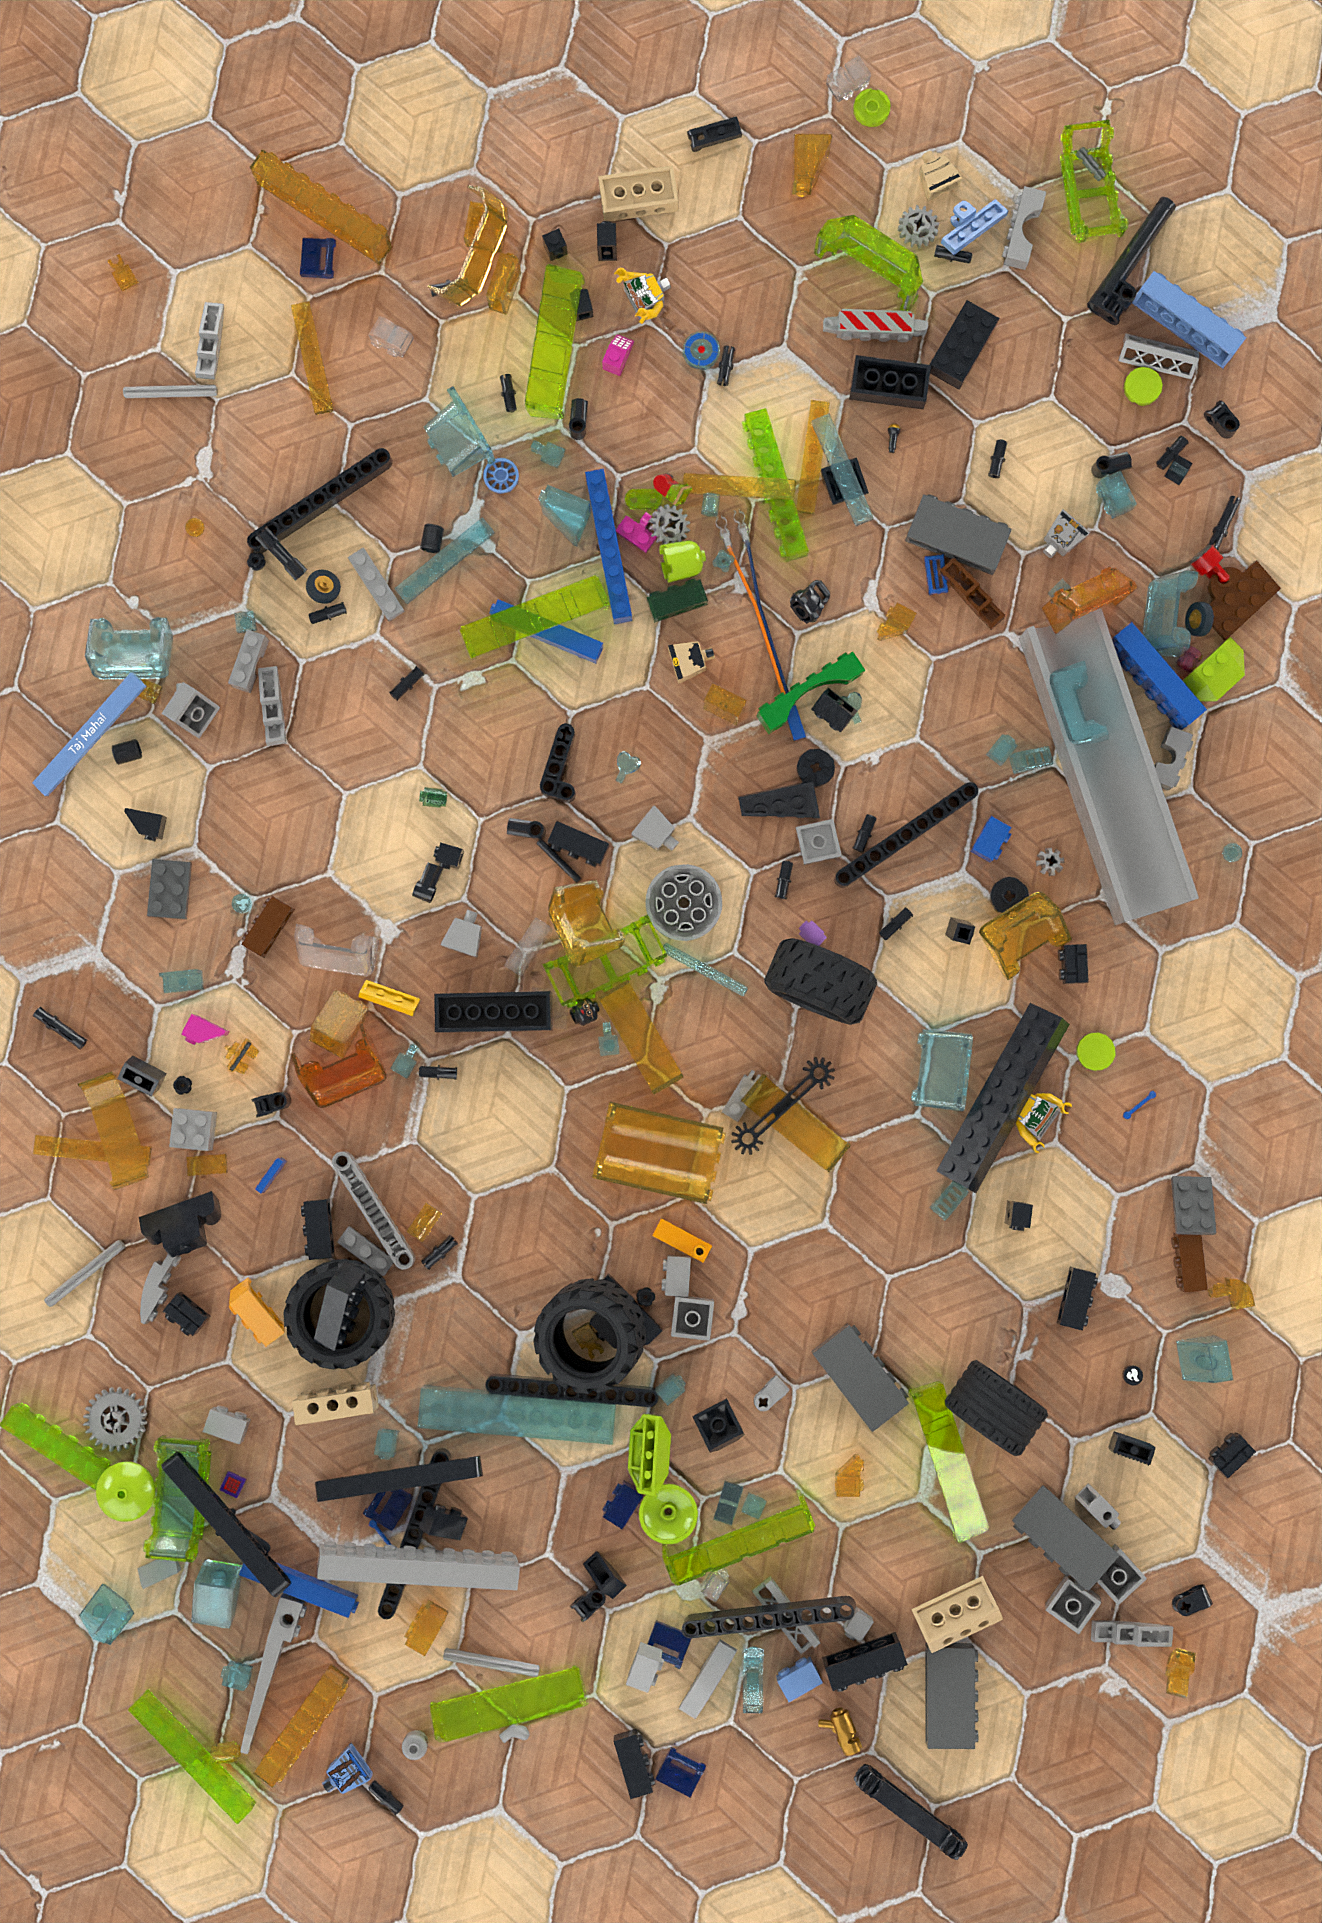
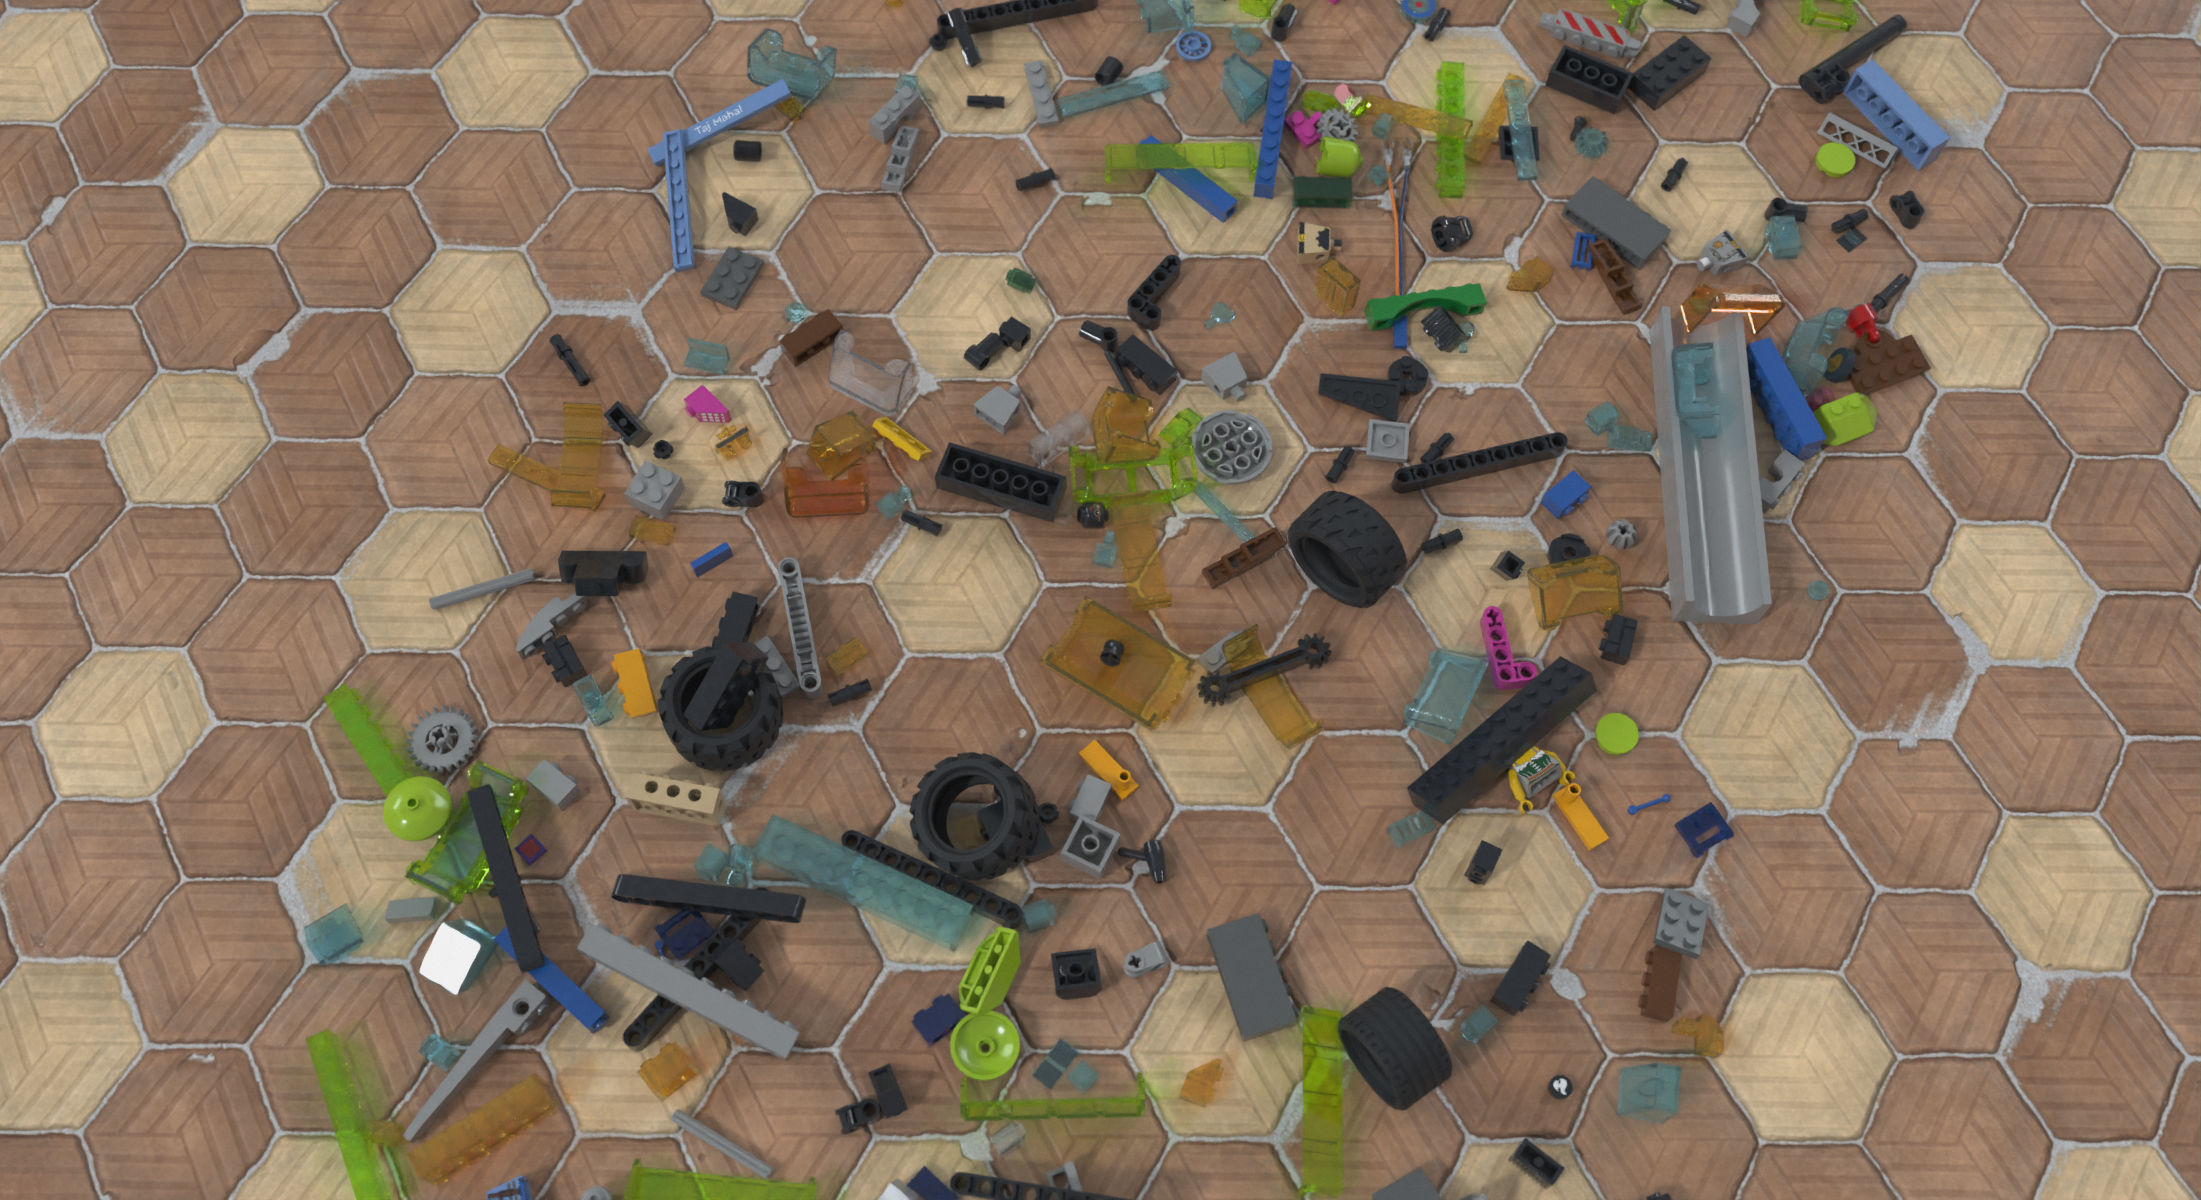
camera: 15 degrees right, 20 degrees down
light grey piece [161,682,220,738] -> none
black wheel [306,569,341,604] -> none
none -> clear light blue brick [572,675,614,727]
none -> medium blue tile [663,129,695,272]
none -> clear light blue plate [726,844,754,886]
none -> black wheel [1100,640,1125,667]
none -> black piece [1118,840,1166,884]
none -> clear neon green slope [1159,407,1203,447]
none -> reddish brown slope [1202,527,1287,589]
none -> clear light blue brick [1459,1004,1499,1044]
none -> dark pink beam [1480,606,1537,690]
none -> light orange piece [1552,783,1609,851]
none -> clear light blue gear [1575,126,1608,160]
none -> clear blue plate [1674,802,1734,858]

